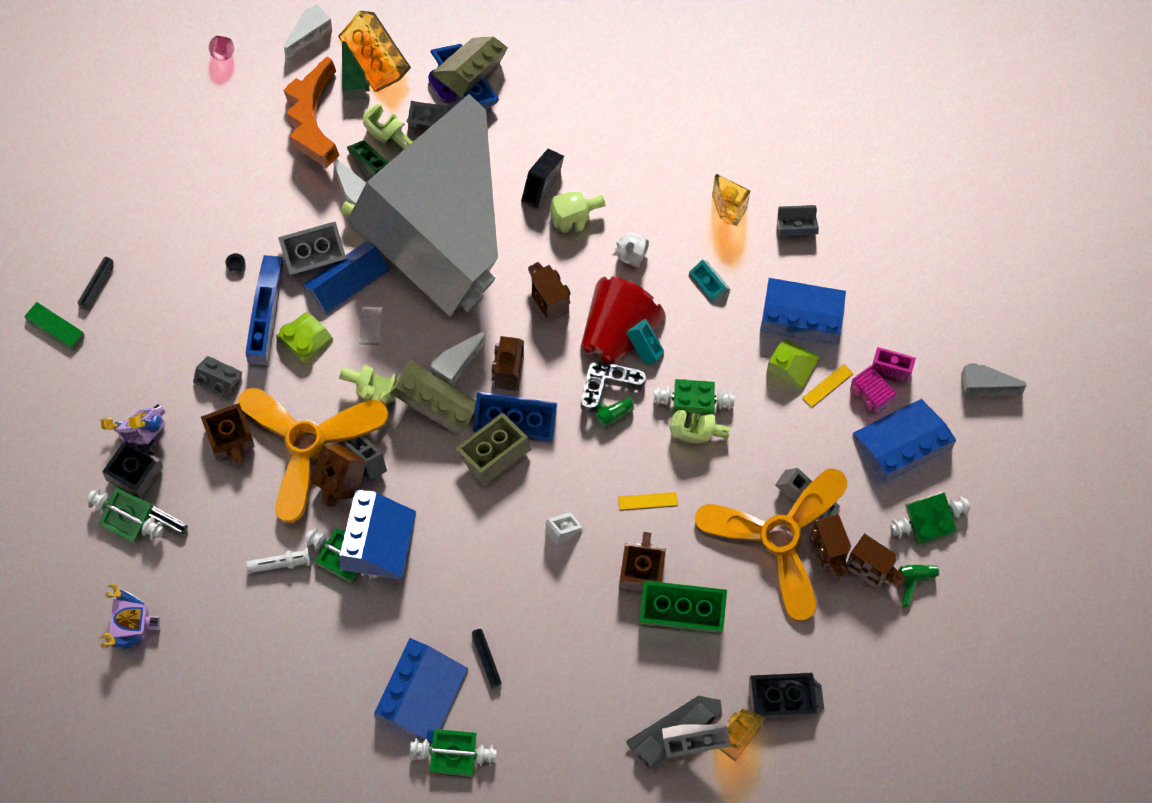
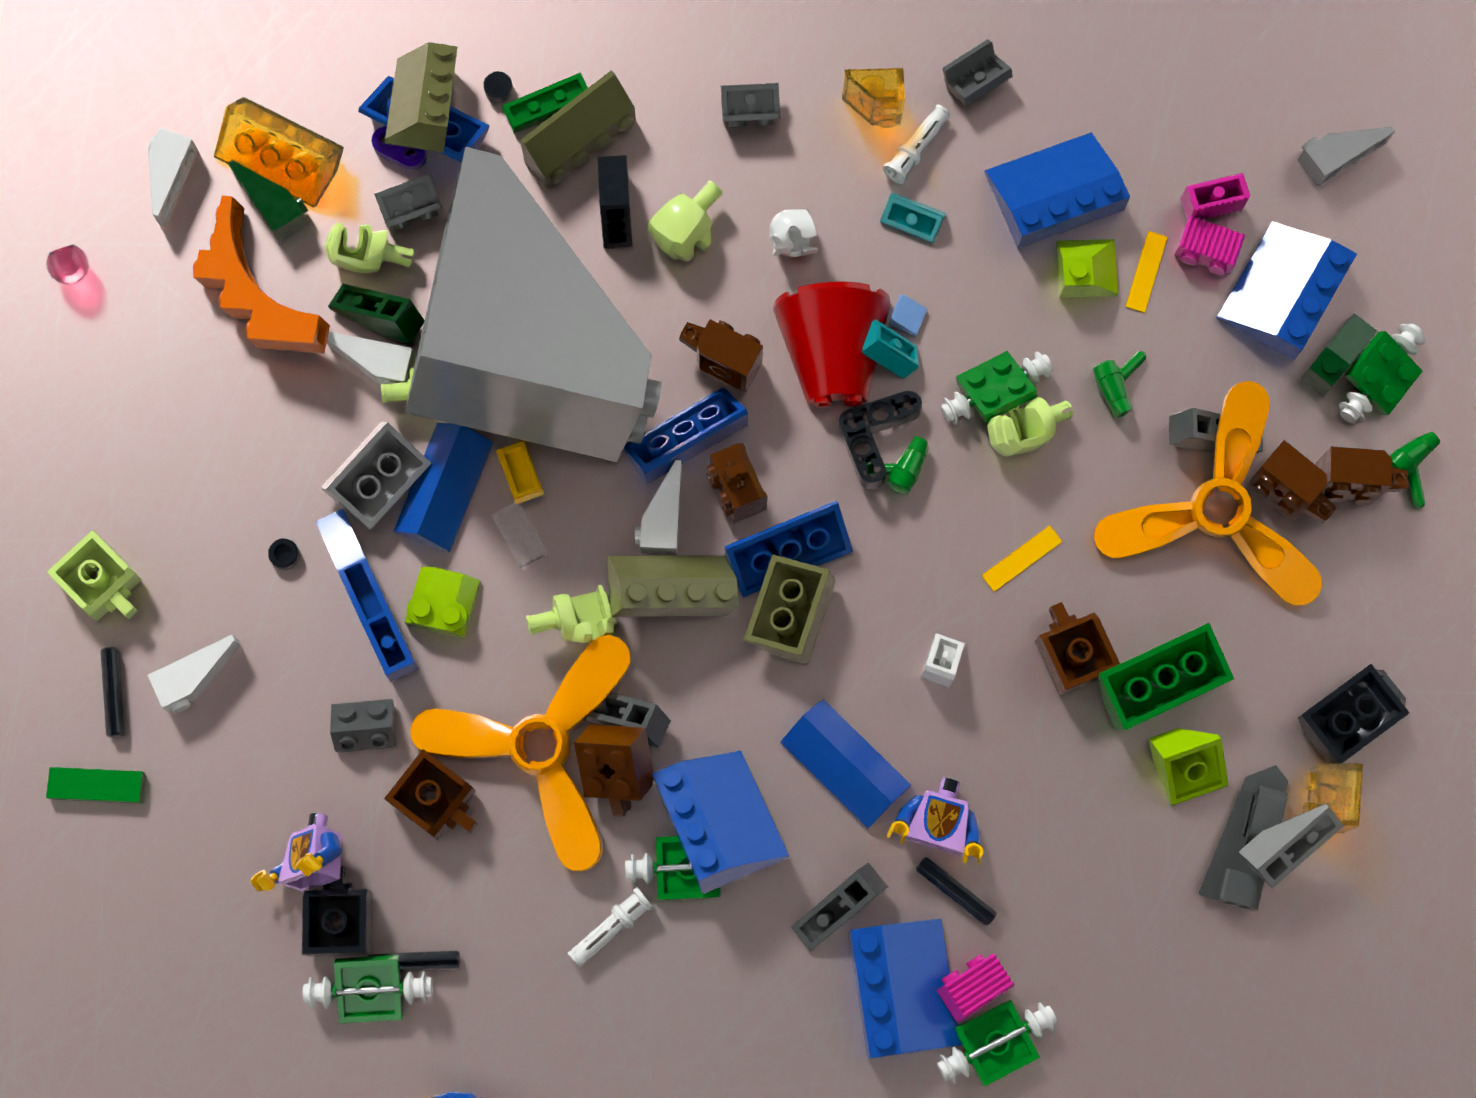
camera: 30 degrees left, 10 degrees up
none -> yellowish green hinge [47,530,142,622]
none -> white slope [147,634,241,713]
none -> black tile [483,71,513,102]
none -> yellow tile [496,440,544,504]
none -> green tile [501,72,588,134]
none -> olive slope [520,70,636,188]
none -> blue slope [623,387,748,485]
none -> dark grey bracket [721,83,781,127]
none -> blue slope [780,699,911,829]
none -> dark grey slope [791,862,888,951]
none -> white pin [883,105,950,184]
none -> torso [887,777,984,865]
none -> light blue slope [889,294,927,336]
none -> dark pink brick [936,953,1014,1023]
none -> green piece [1092,351,1146,419]
none -> lime slope [1149,728,1229,806]
none -> dark green slope [1301,313,1377,397]

